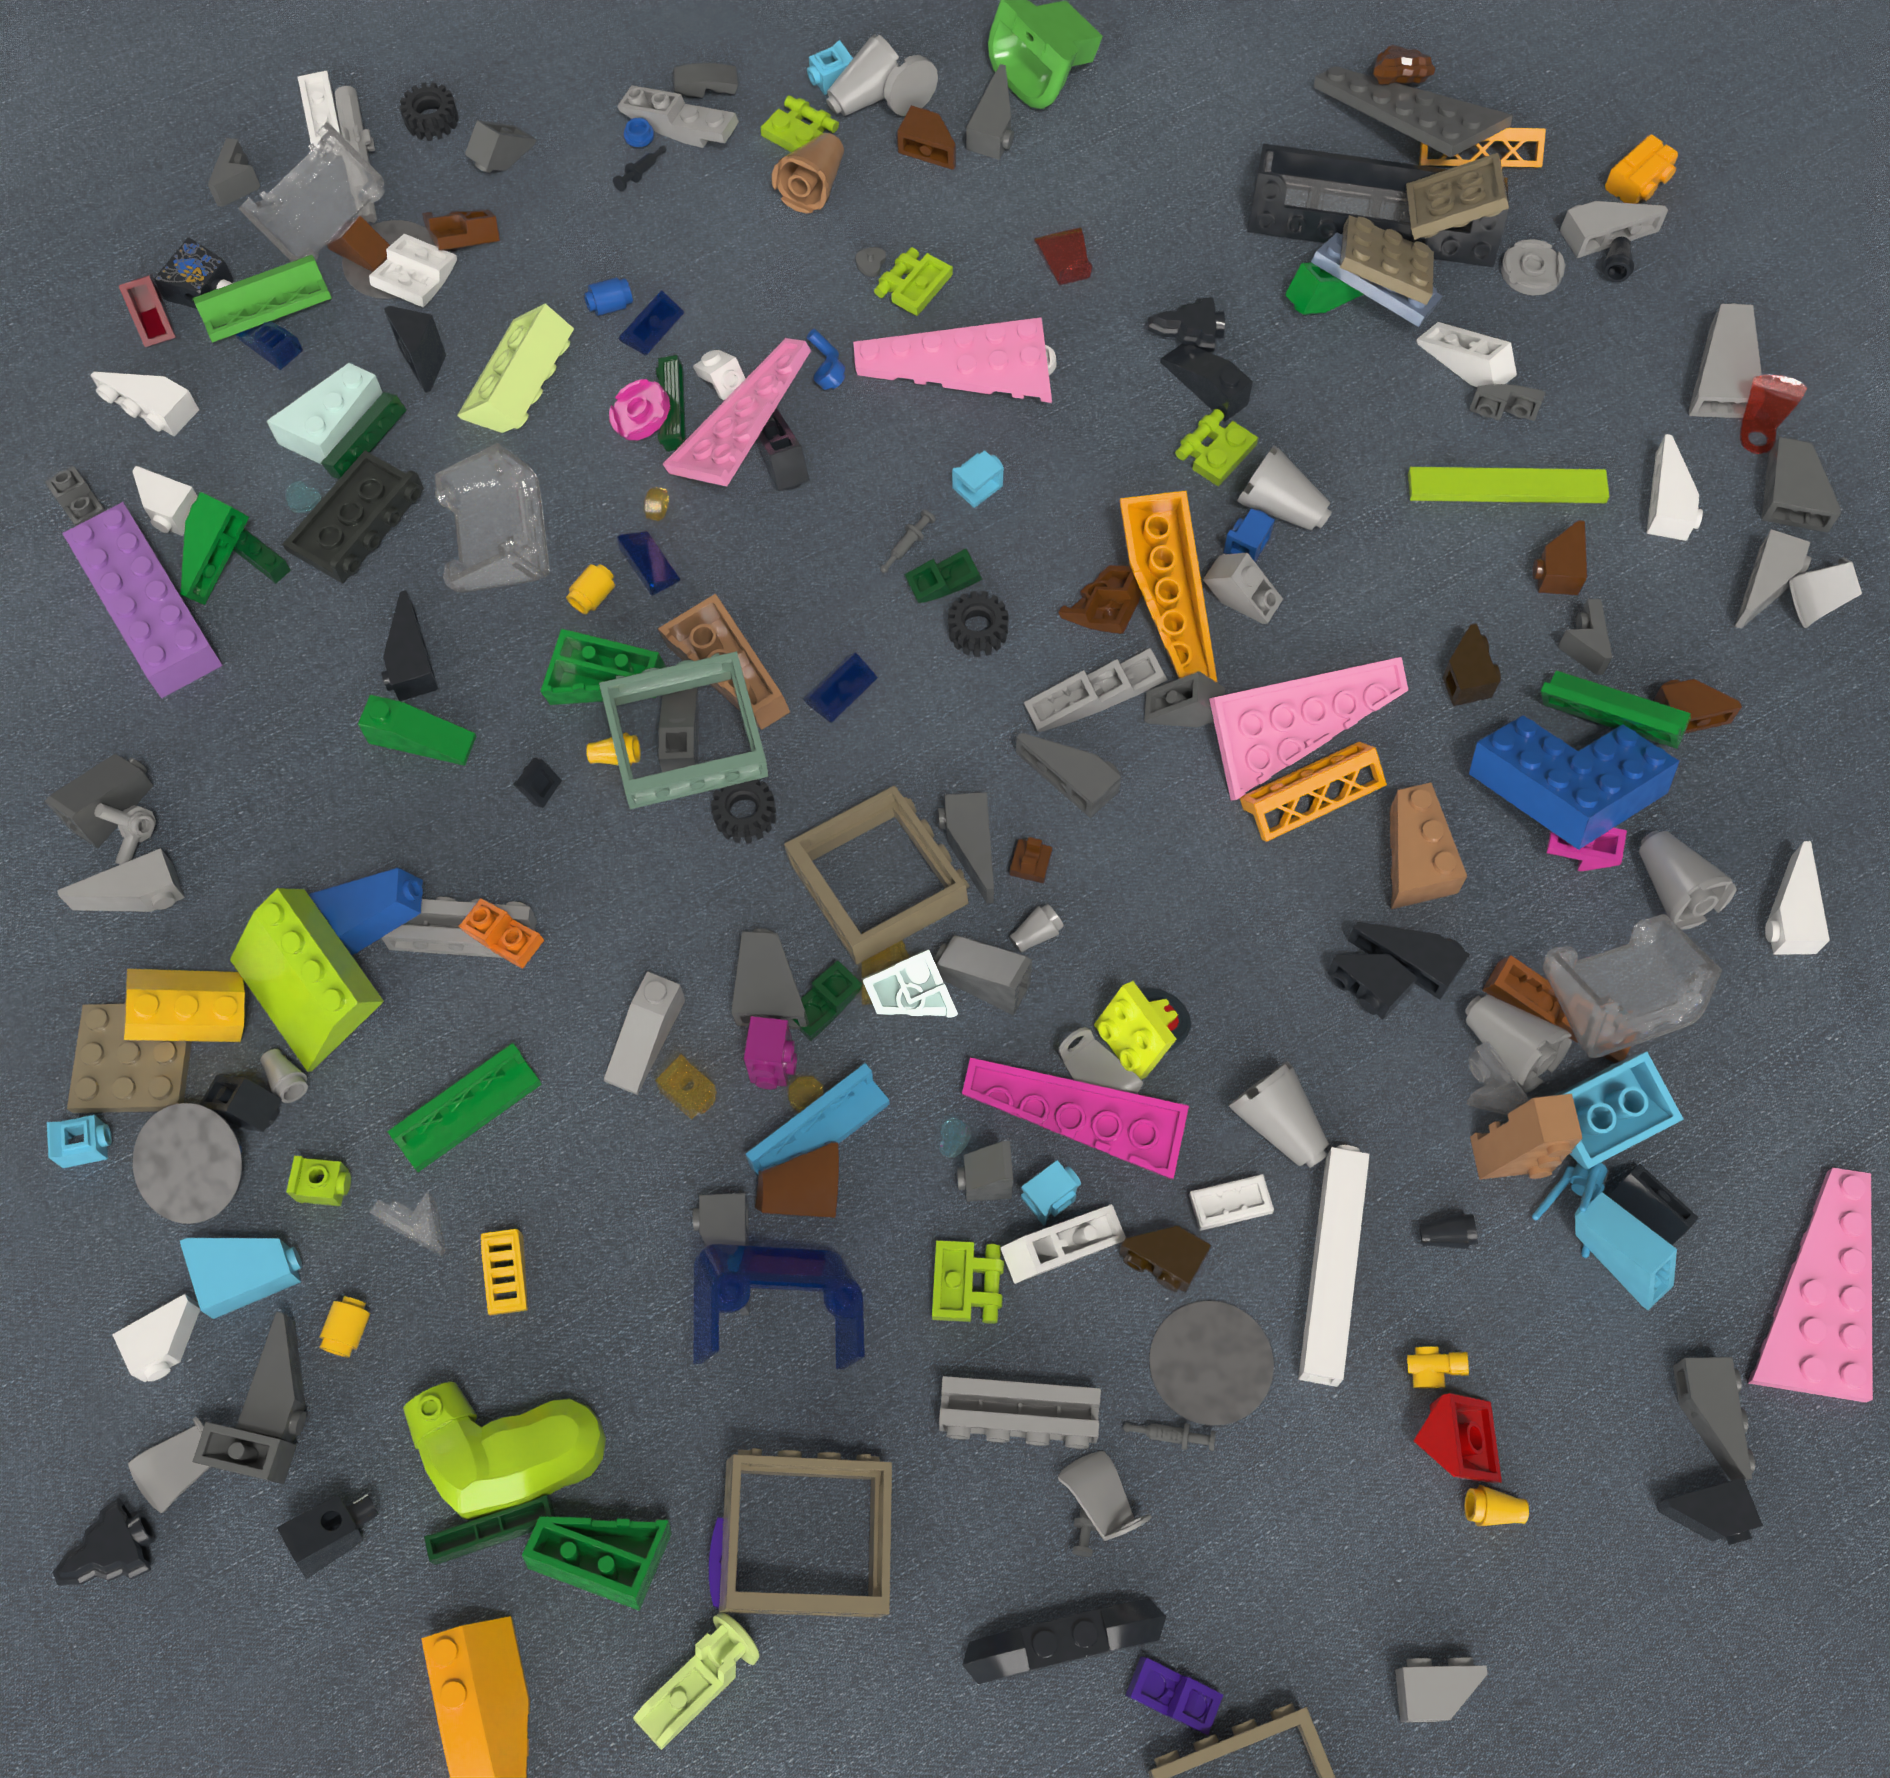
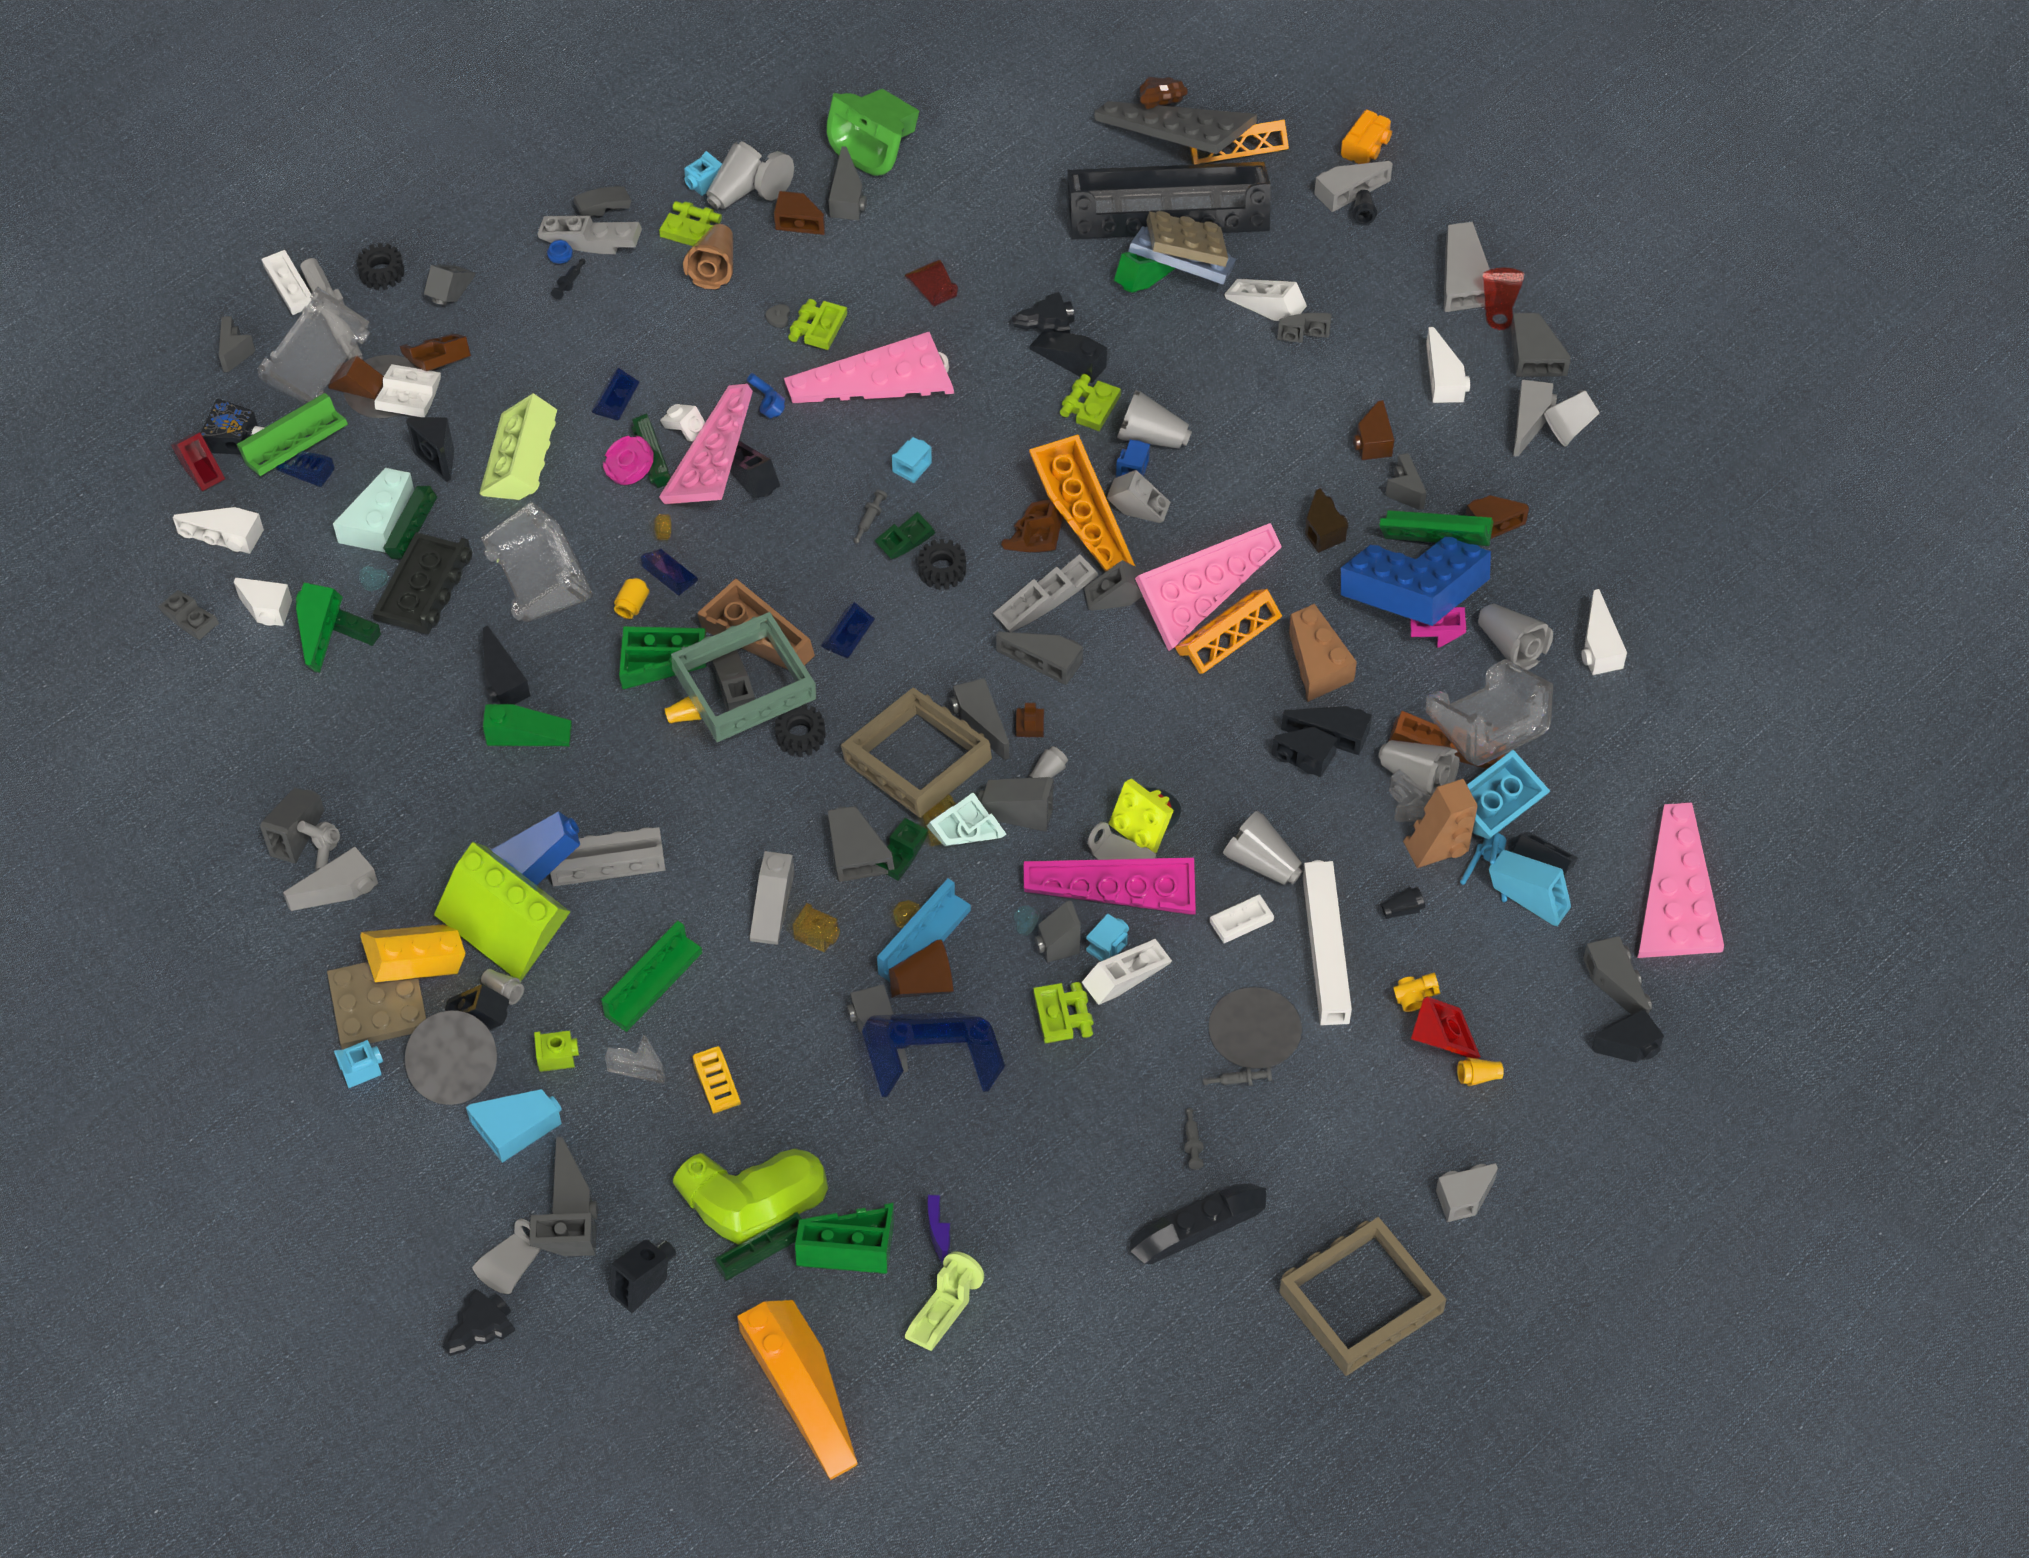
camera: 15 degrees left, 10 degrees down
medium lavender brick [62,502,223,698] -> none
white slope [112,1294,200,1382] -> none
yellow brick [319,1296,370,1358] -> none
orange slope [459,898,544,969] -> none
black tile [513,758,562,808] -> none
blue brick [584,277,633,316] -> none
dark tan window [719,1448,892,1618] -> none
magenta brick [744,1016,797,1090] -> none
light grey brick [939,1376,1101,1449] -> none
light grey piece [1058,1451,1152,1541] -> none
dark brown slope [1119,1226,1212,1293] -> none
dark purple slope [1125,1656,1223,1735] -> none
dark tan plate [1406,153,1509,240] -> none
lime tile [1408,467,1610,503] -> none
light grey tile [1501,239,1566,296] -> none

